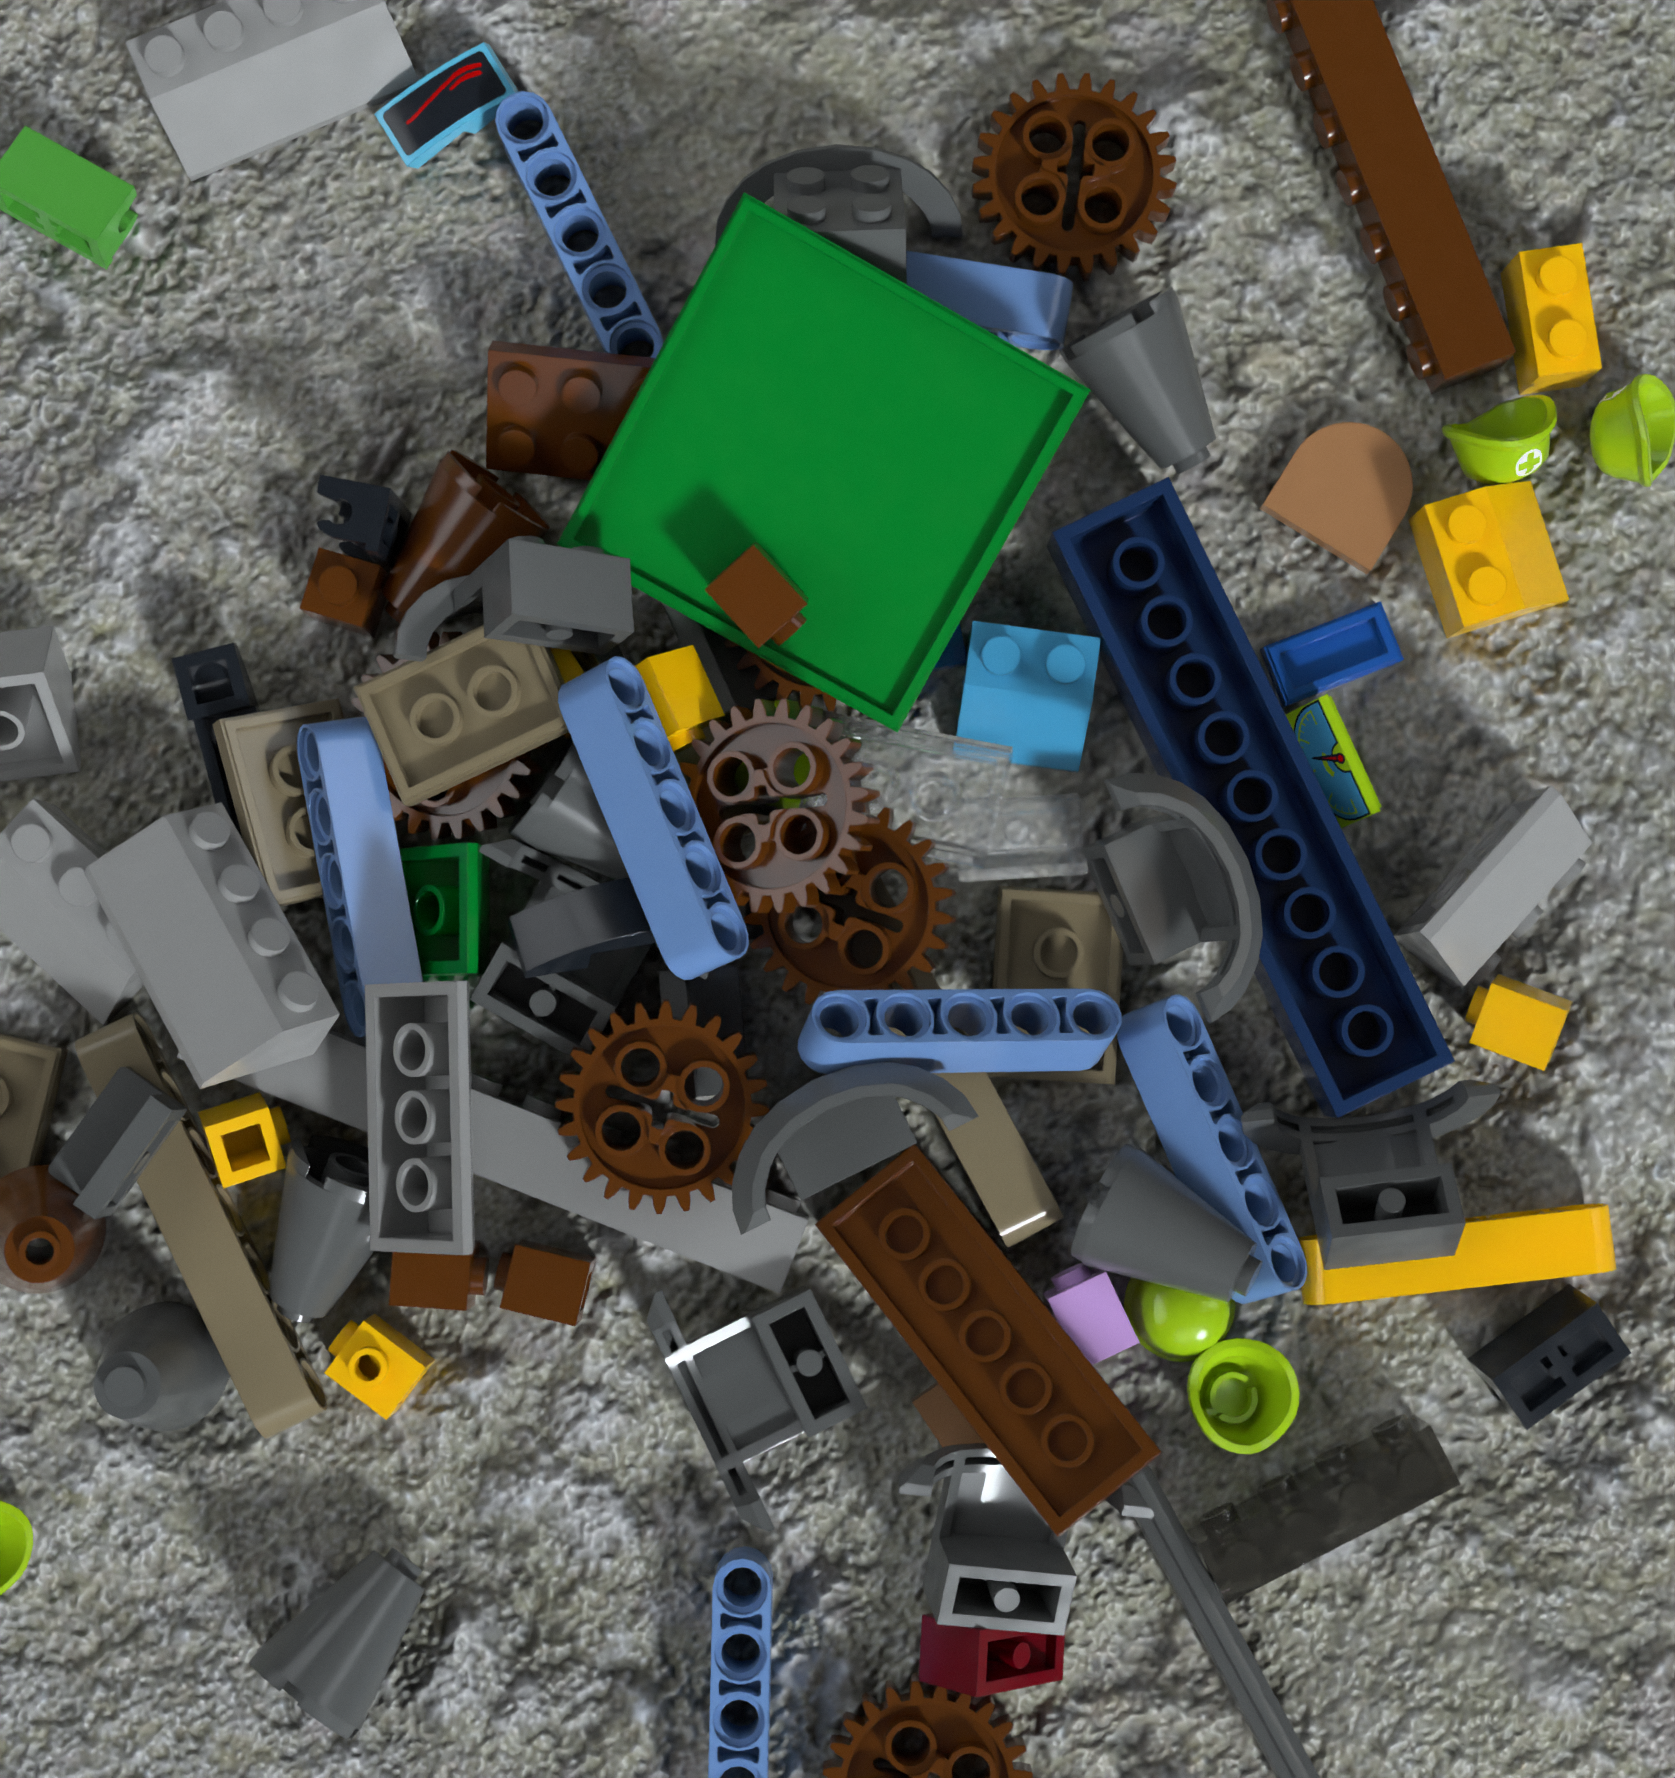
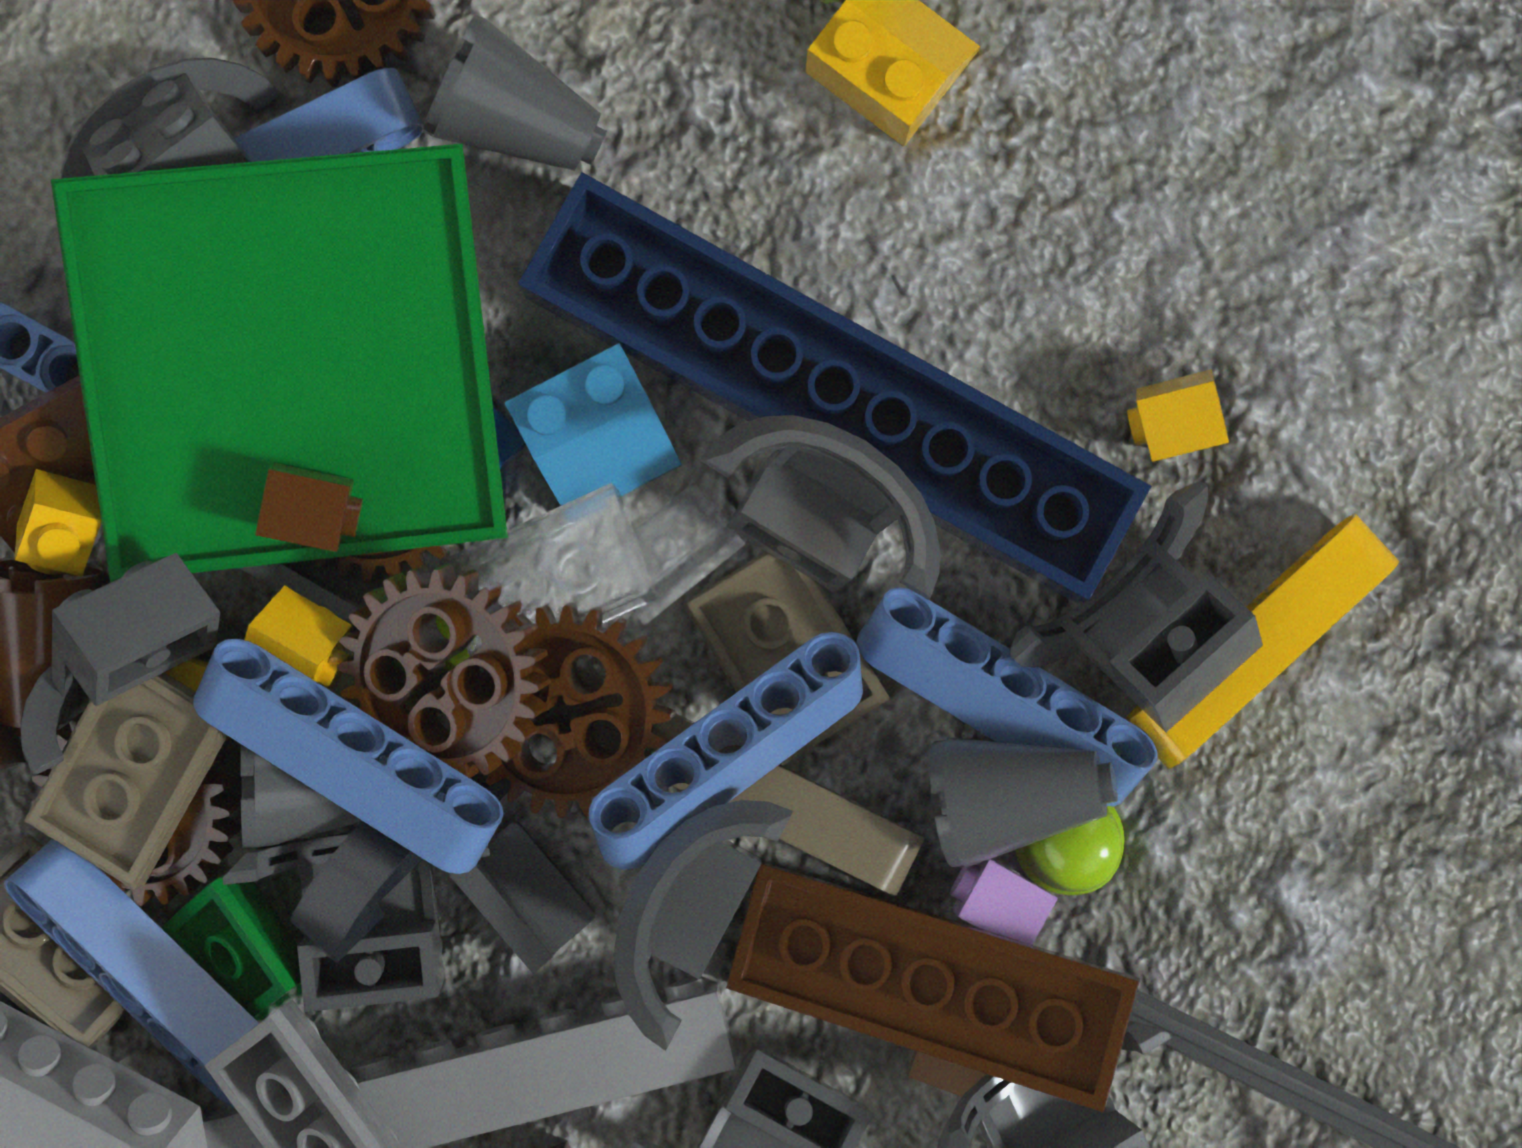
camera: 40 degrees left, 0 degrees up
reddish brown gear [555,999,769,1214] -> none
lime helmet [1187,1338,1300,1454] -> none
clear smoke brick [1187,1414,1461,1604] -> none
medium nougat tile [1260,422,1413,575] -> none
blue tile [1260,601,1404,708] -> none
slope [1286,694,1382,828] -> none
light grey slope [1394,785,1592,987] -> none
black hinge [1467,1284,1631,1430] -> none
none -> yellow brick [15,469,101,577]

